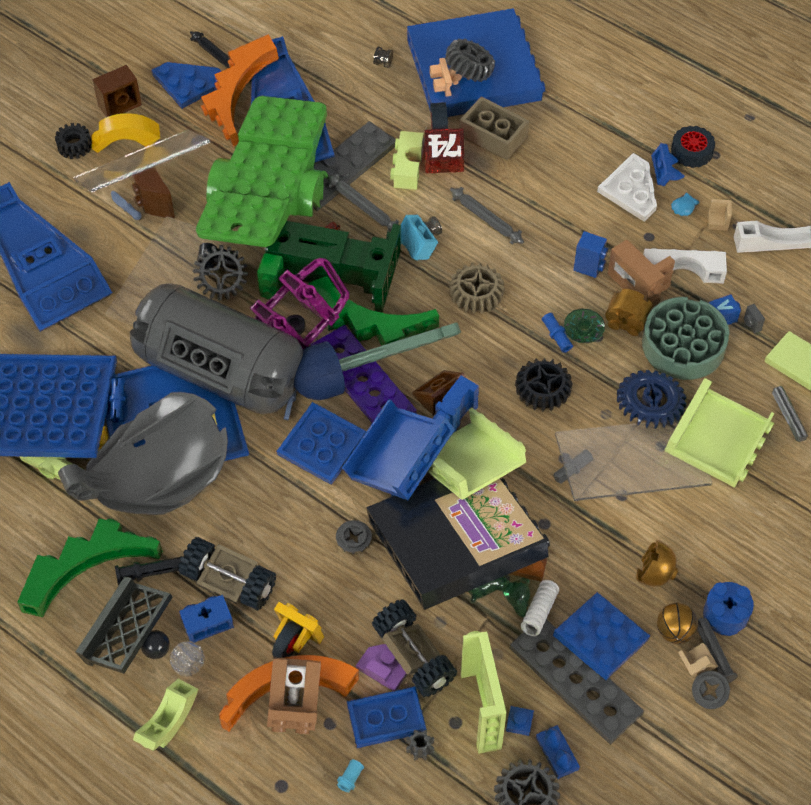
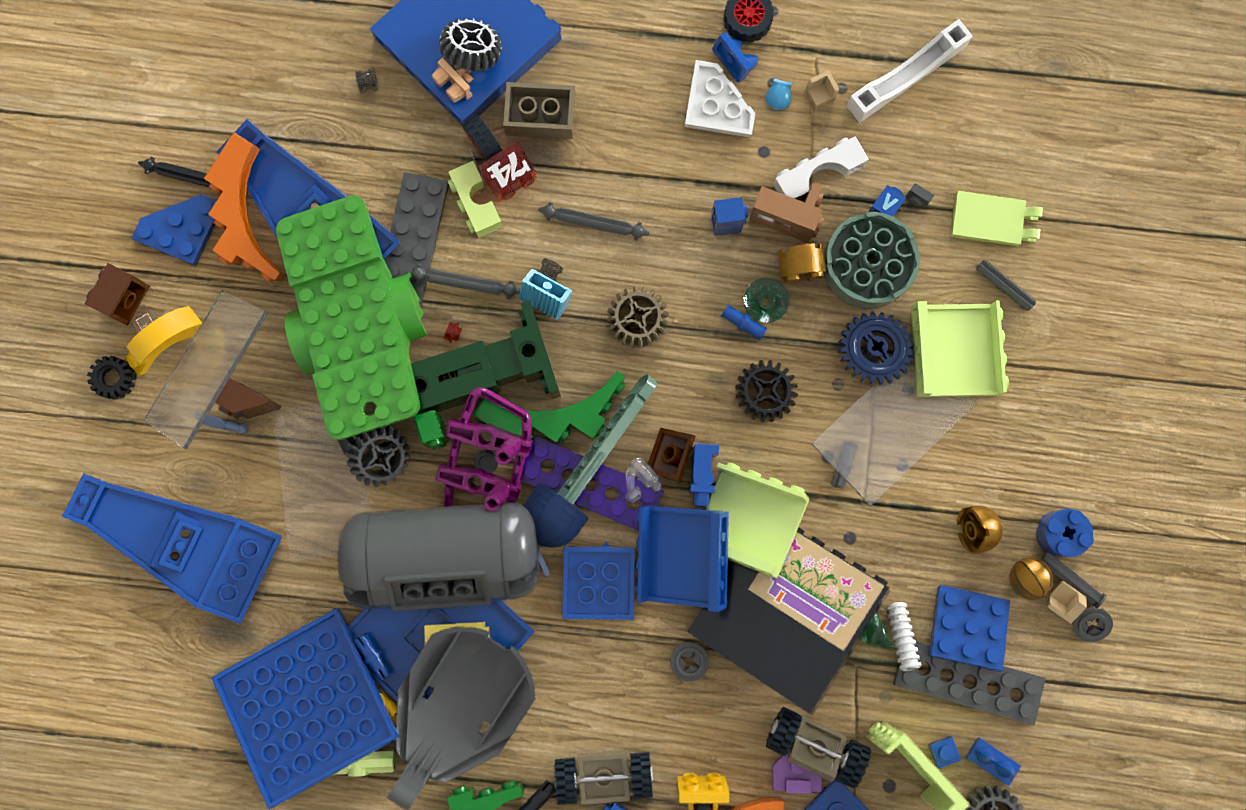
camera: 30 degrees left, 25 degrees up
none -> clear plant [625,456,662,503]

